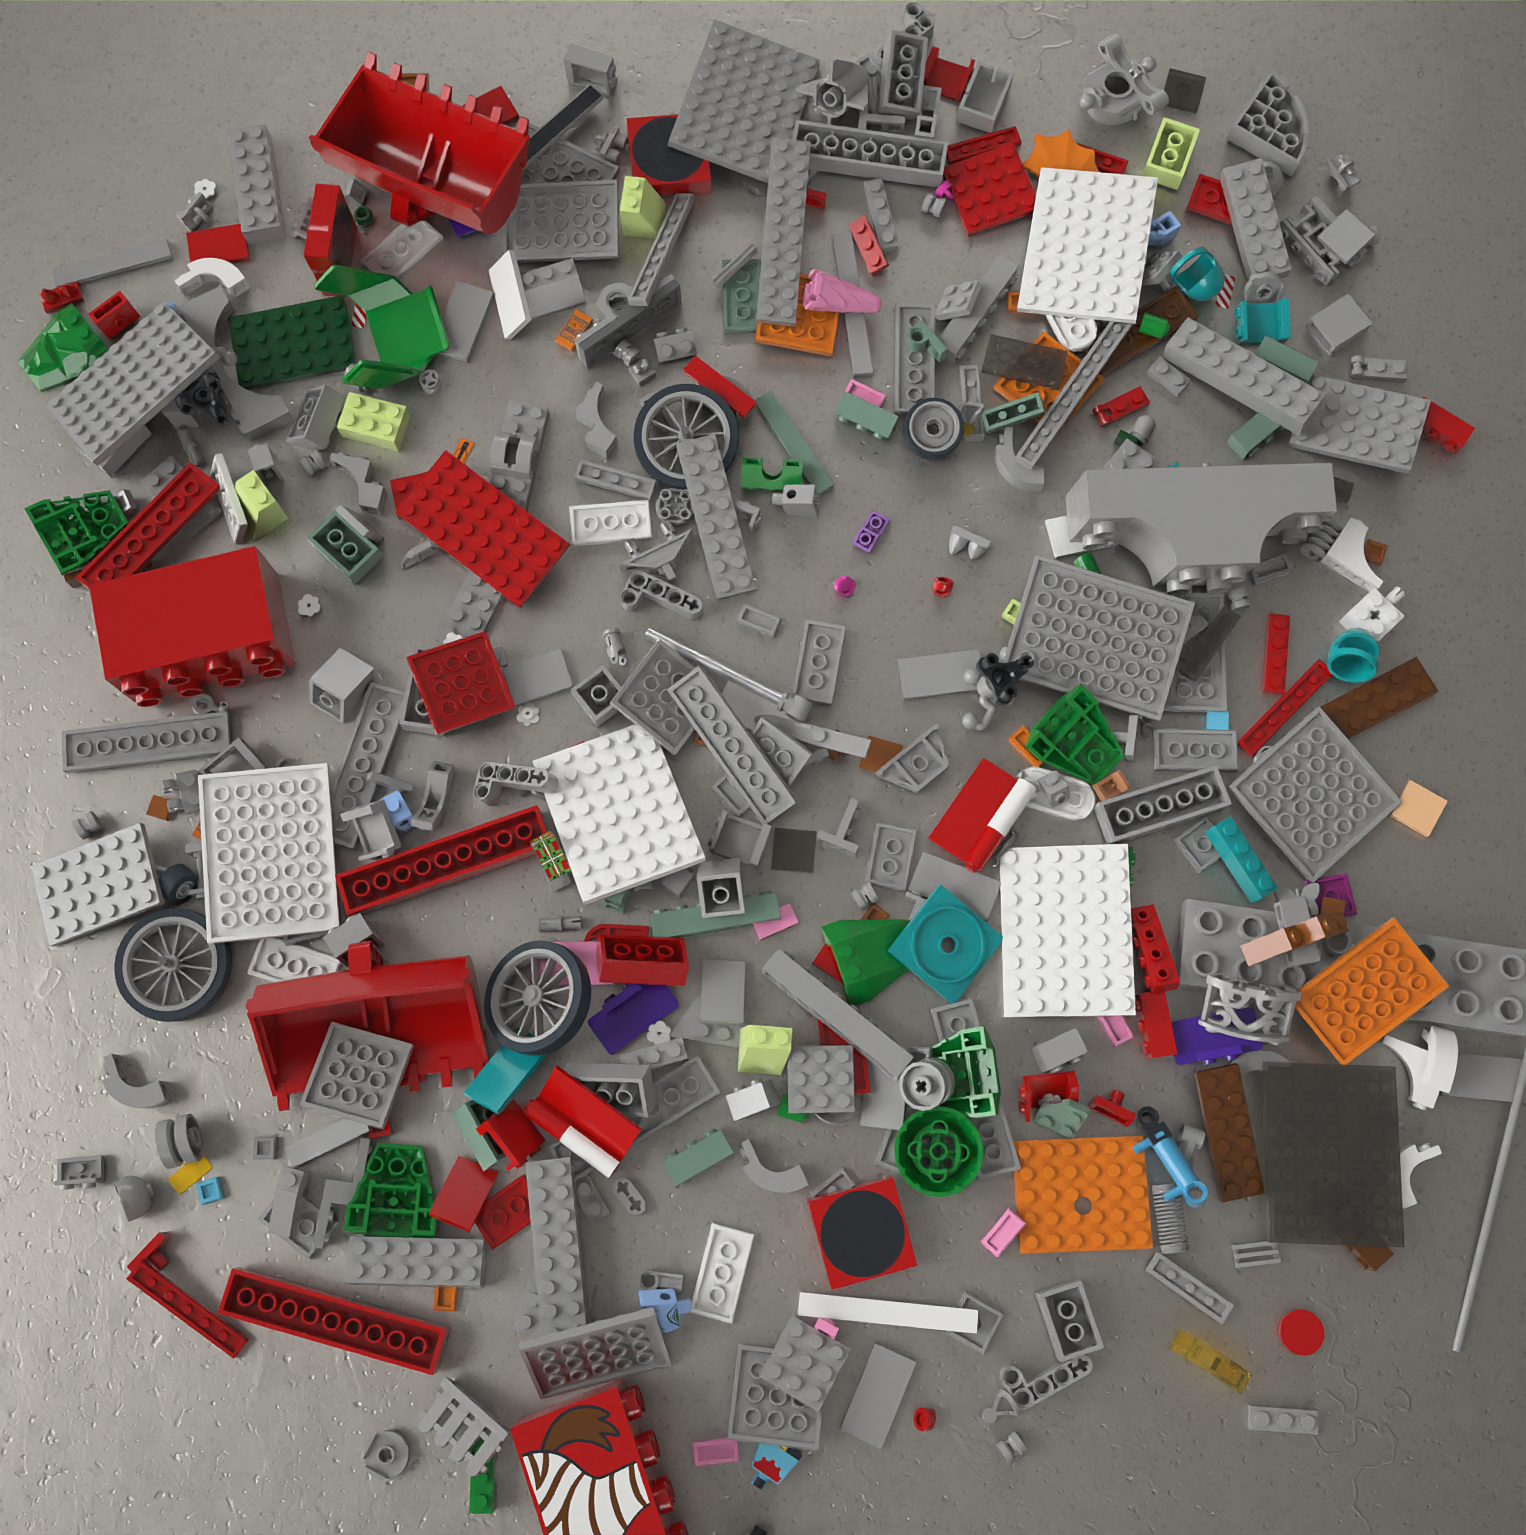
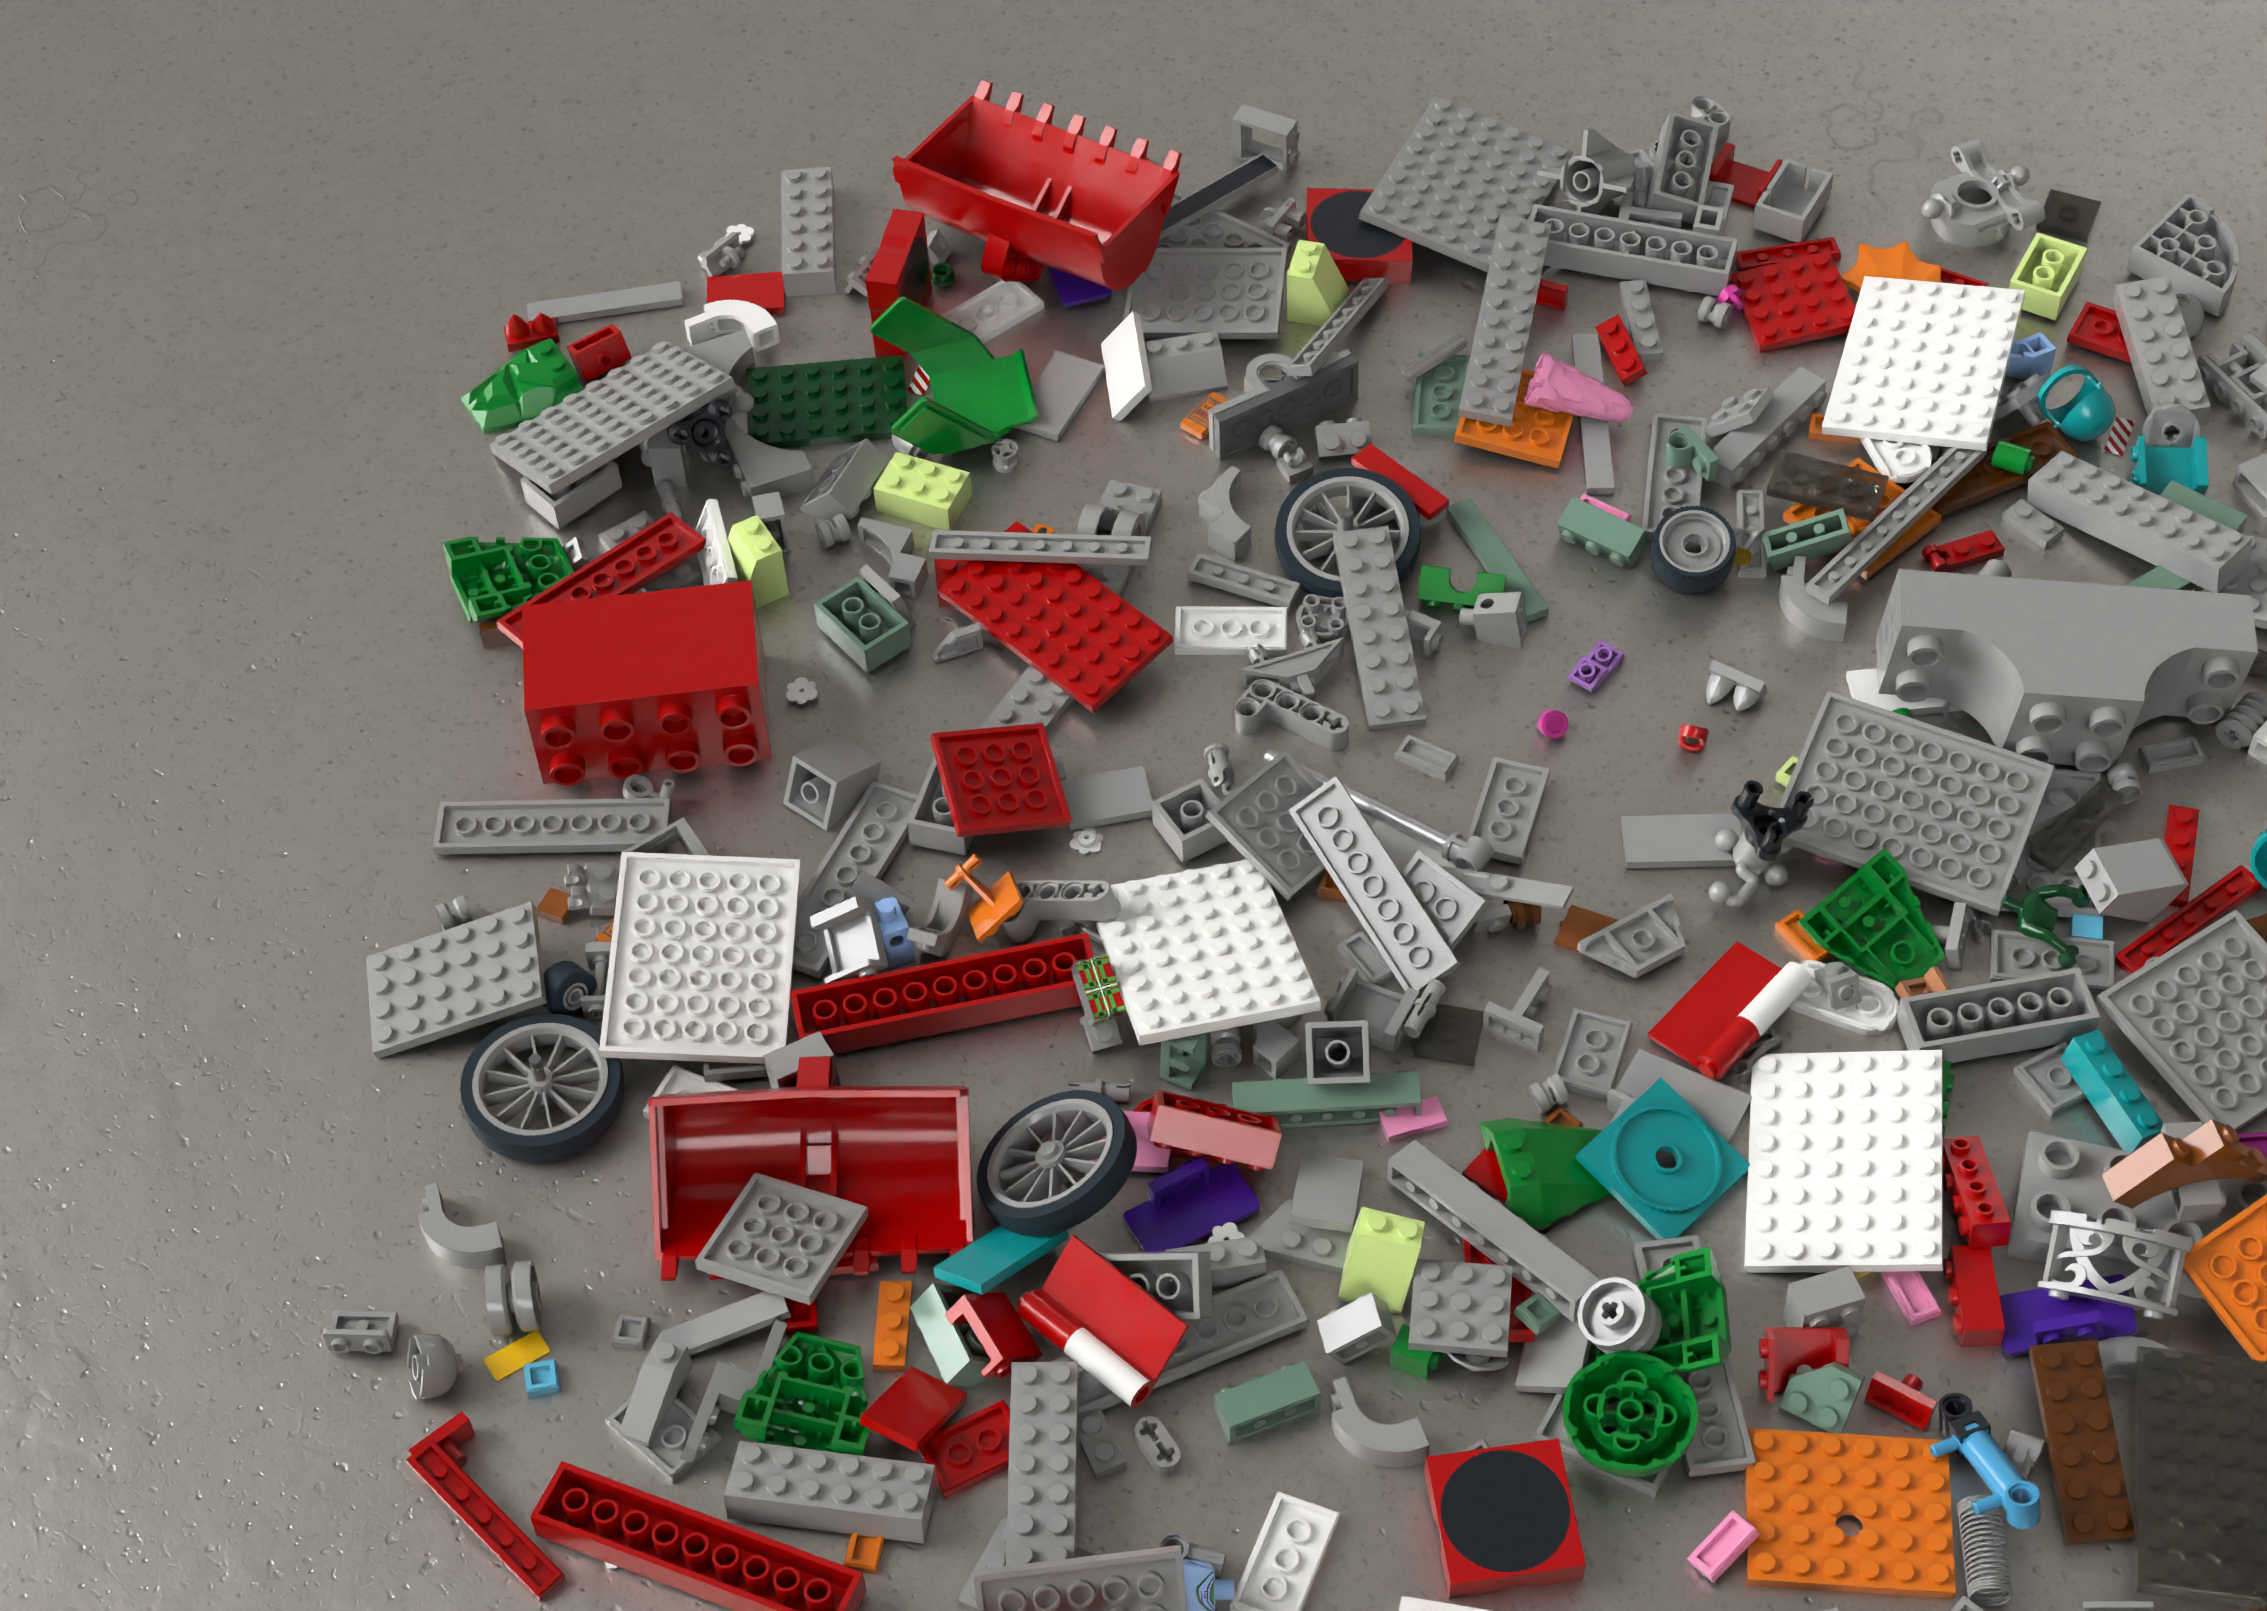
camera: 10 degrees right, 25 degrees down
none -> orange plate [873,1281,913,1372]
none -> light grey plate [929,530,1153,566]
none -> orange plate [944,853,1024,943]
none -> light grey pin [1402,979,1447,1038]
none -> sand green tile [1514,1292,1561,1335]
none -> dark green piece [2000,884,2090,969]
none -> light grey slope [2074,838,2189,923]

